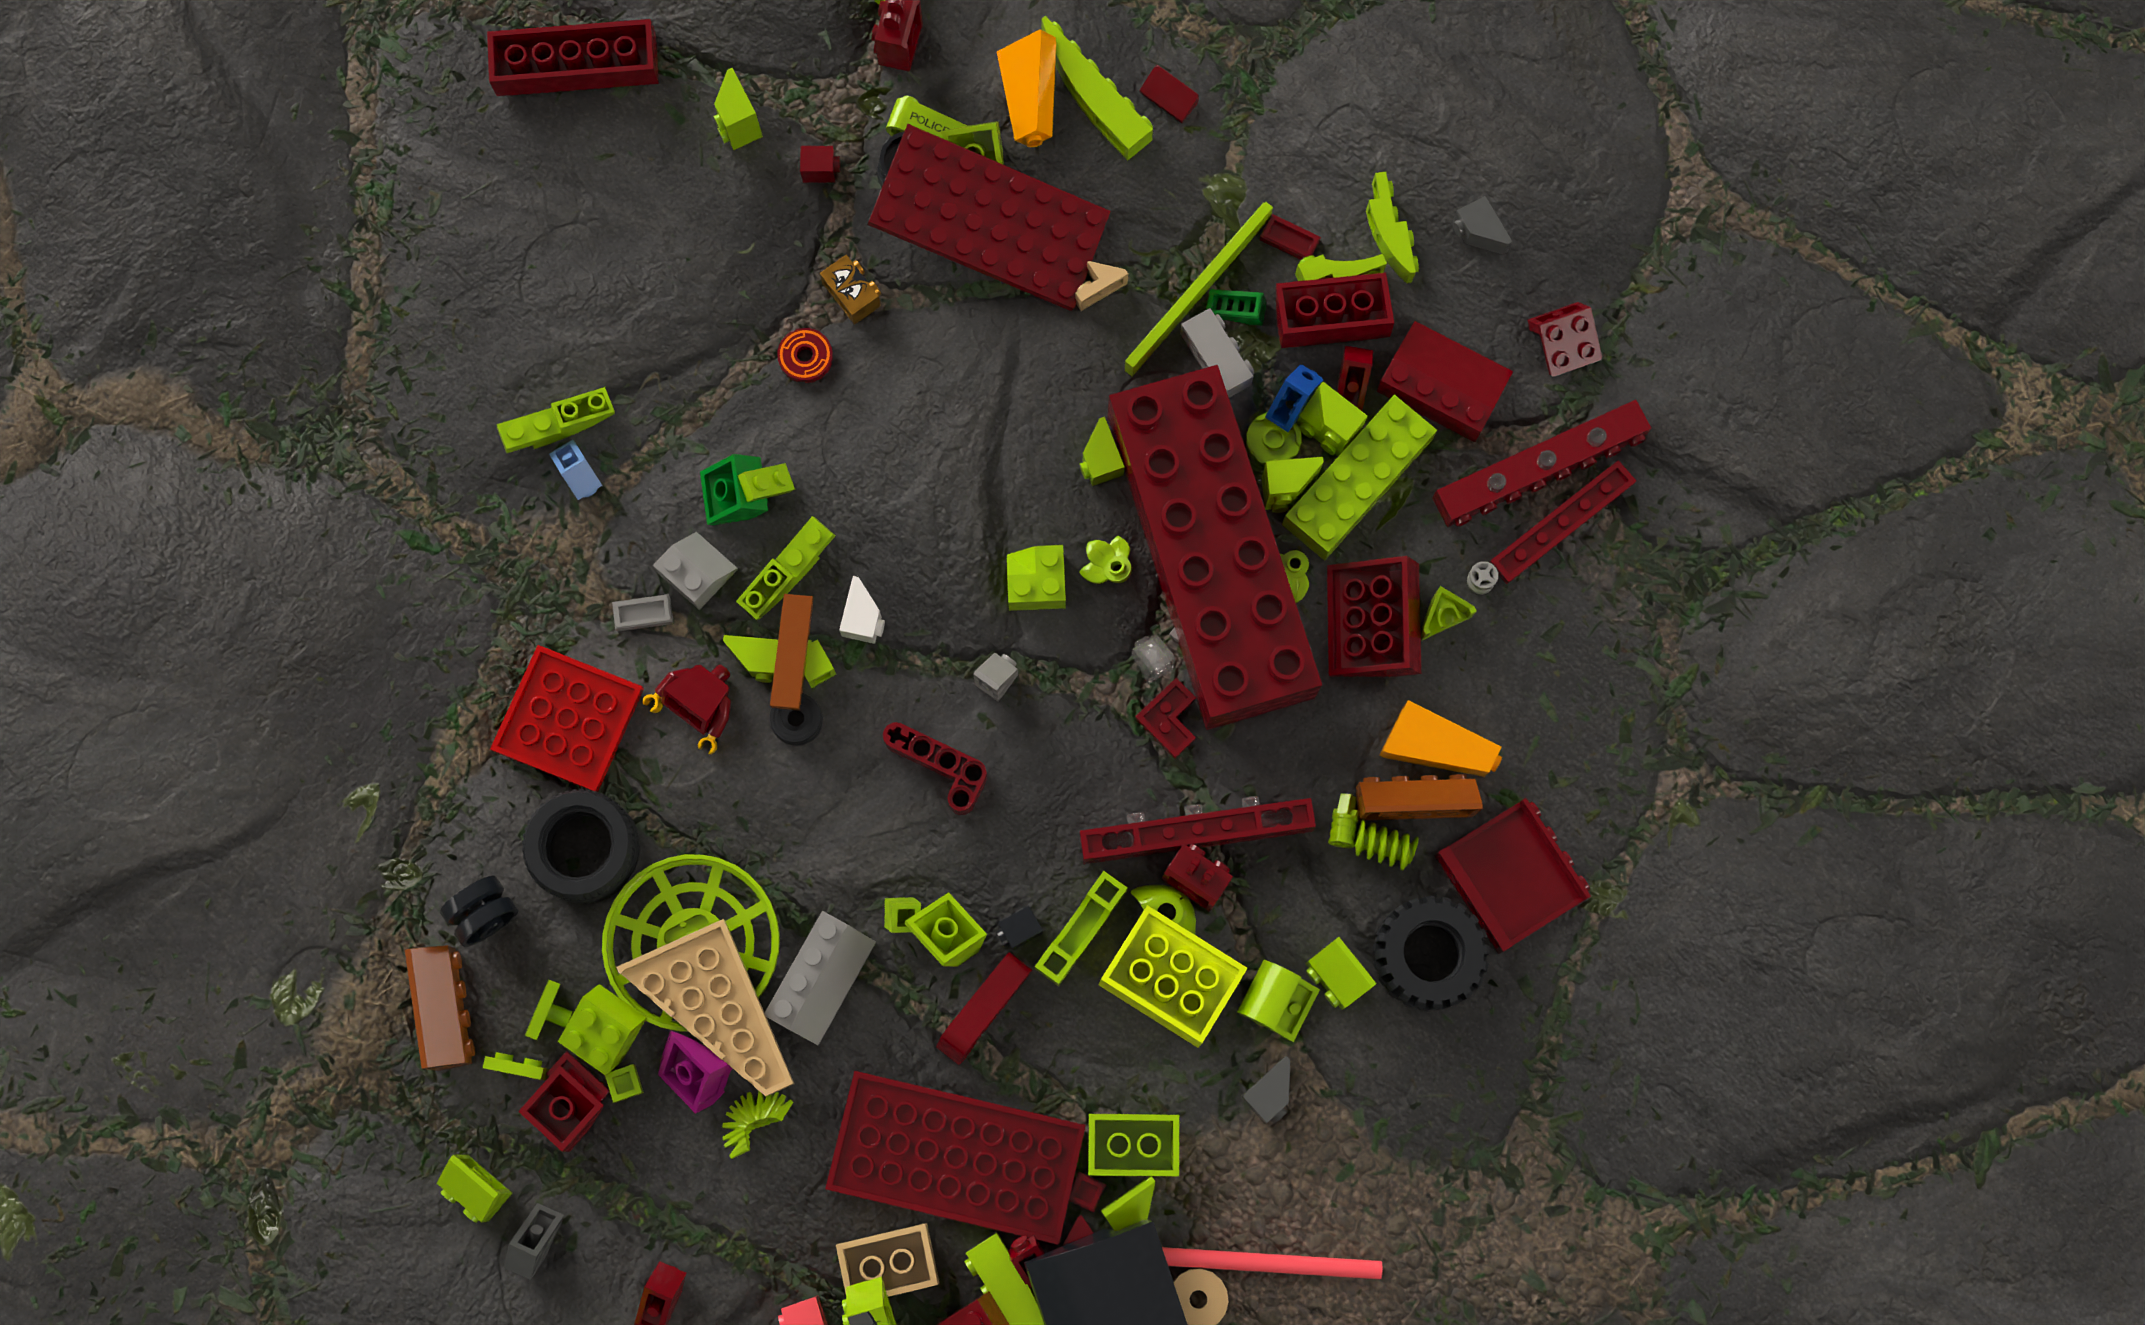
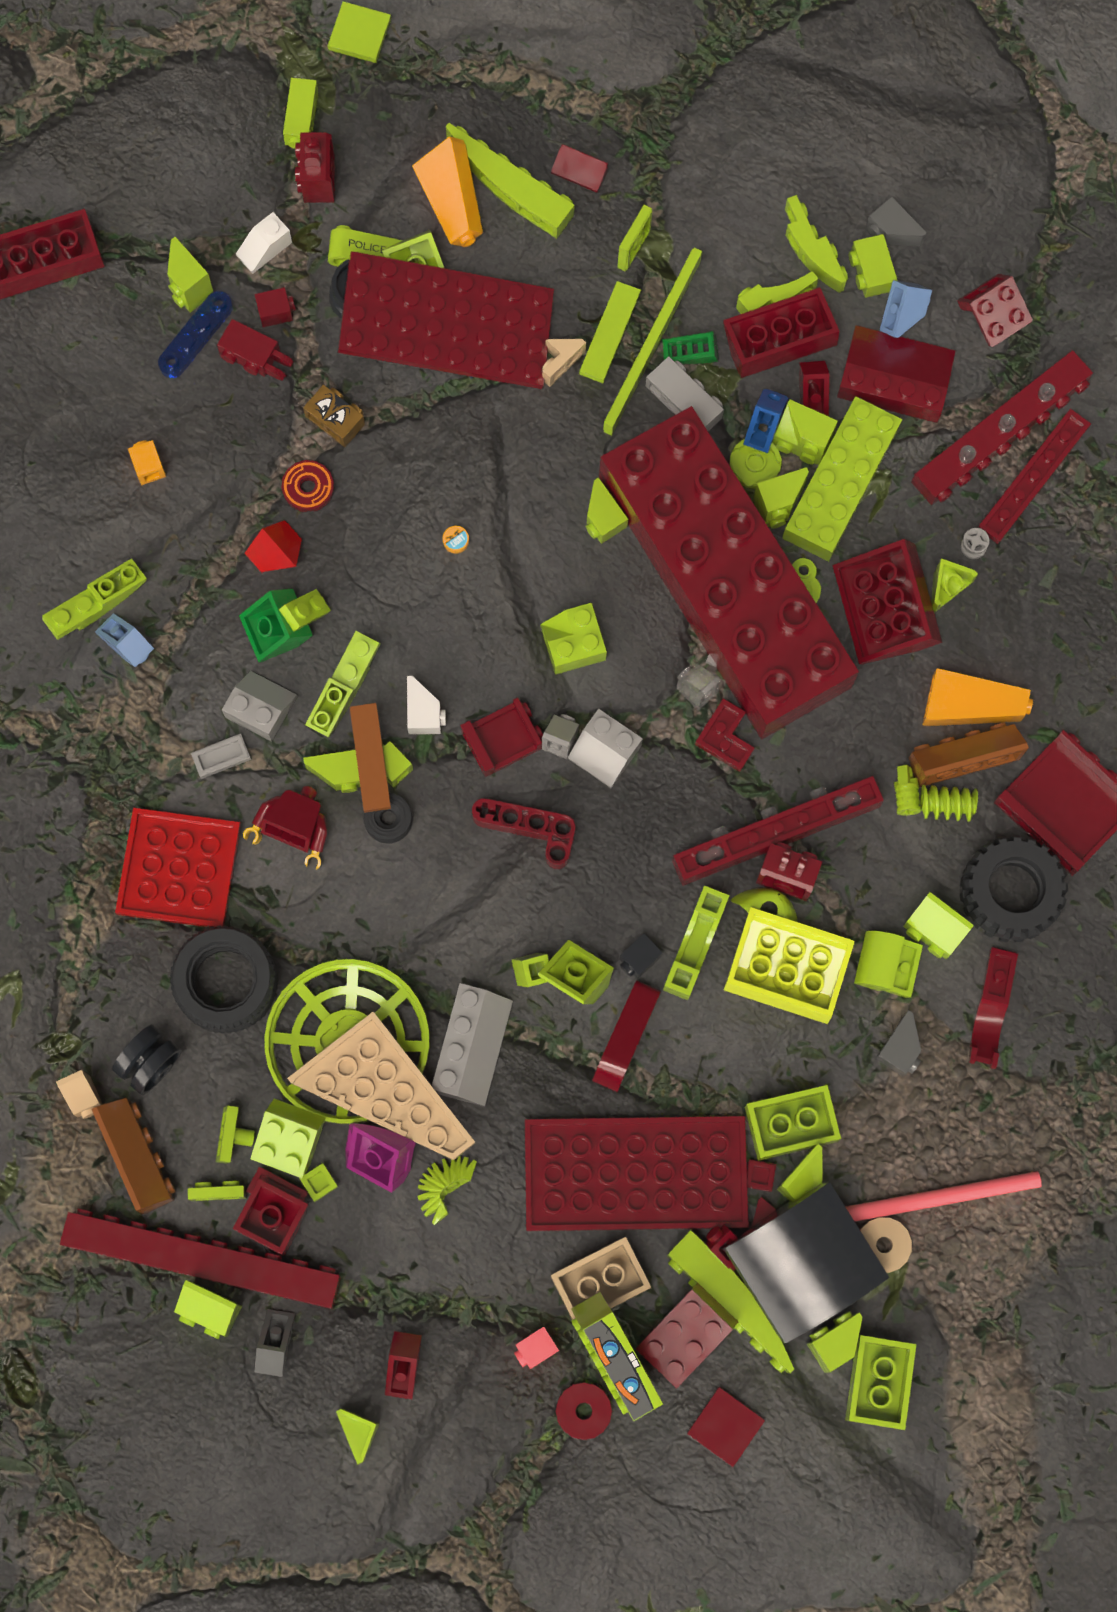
camera: 15 degrees left, 0 degrees up
lime plate [1080,536,1132,584] -> none
dark red tile [1260,214,1321,260] -> none
none -> tan slope [56,1070,103,1119]
none -> dark red brick [59,1208,341,1309]
none -> light orange brick [128,440,166,485]
none -> clear blue plate [158,291,233,378]
none -> dark red hinge [217,319,294,381]
none -> white slope [236,212,292,274]
none -> red slope [245,520,302,573]
none -> tile [443,526,469,554]
none -> dark red panel [460,697,543,777]
none -> light grey slope [567,709,643,788]
none -> lime tile [579,281,641,383]
none -> lime tile [617,205,652,271]
none -> lime brick [849,234,898,298]
none -> medium blue slope [880,280,932,338]
none -> dark red piece [969,947,1018,1069]

